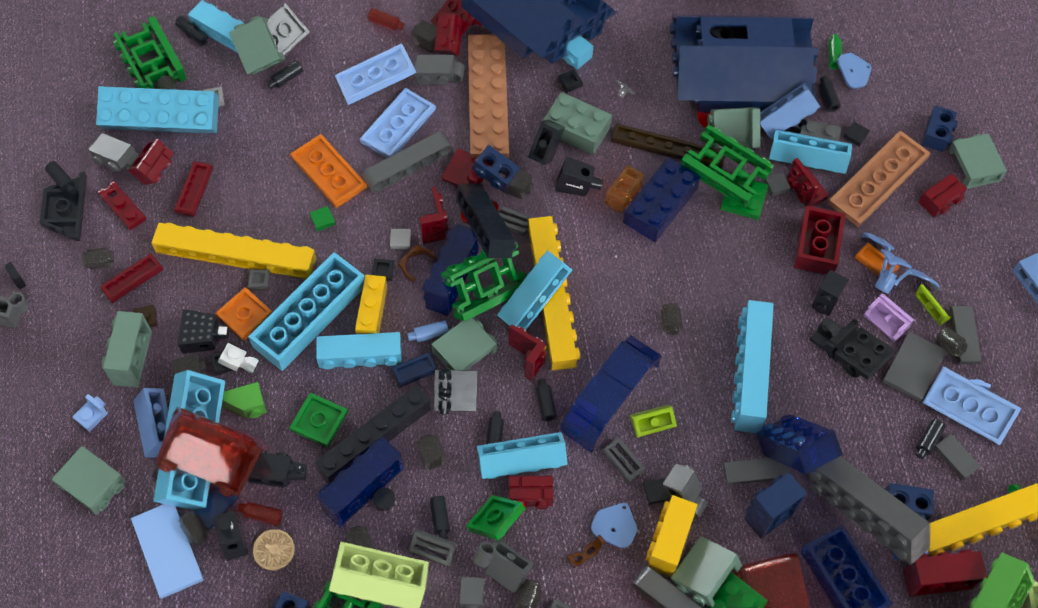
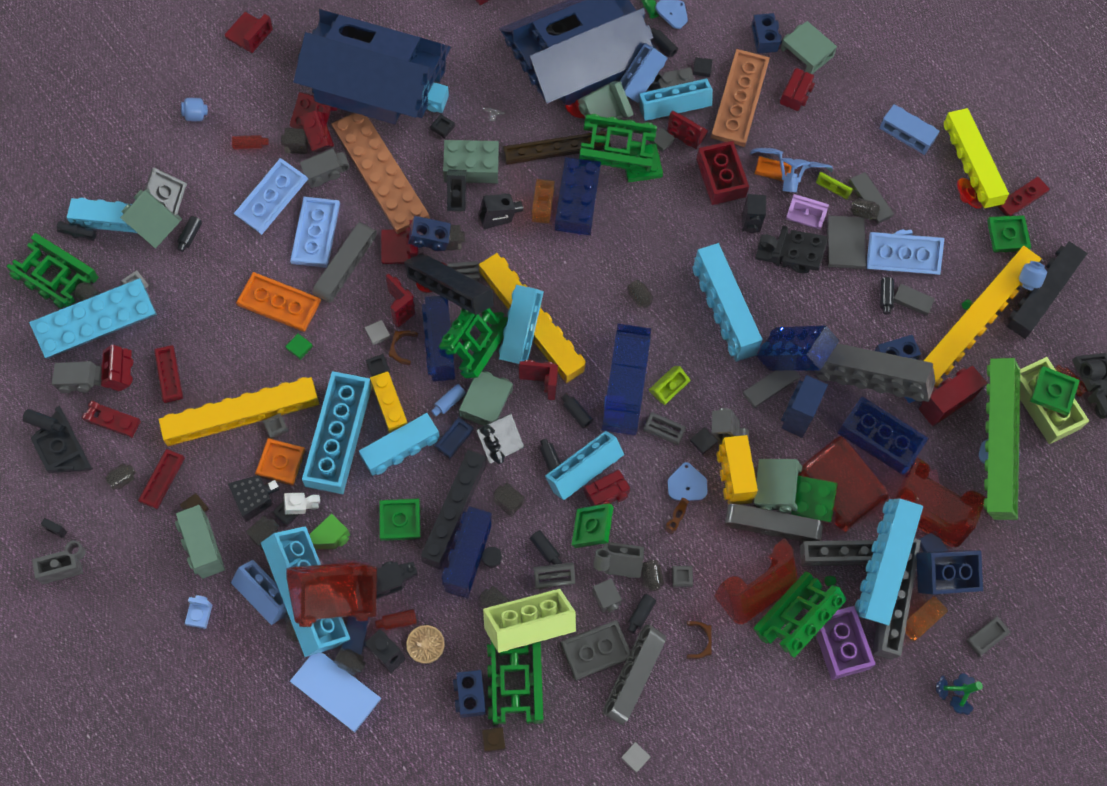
camera: 30 degrees left, 5 degrees up
sand green panel [52,446,126,515] -> none

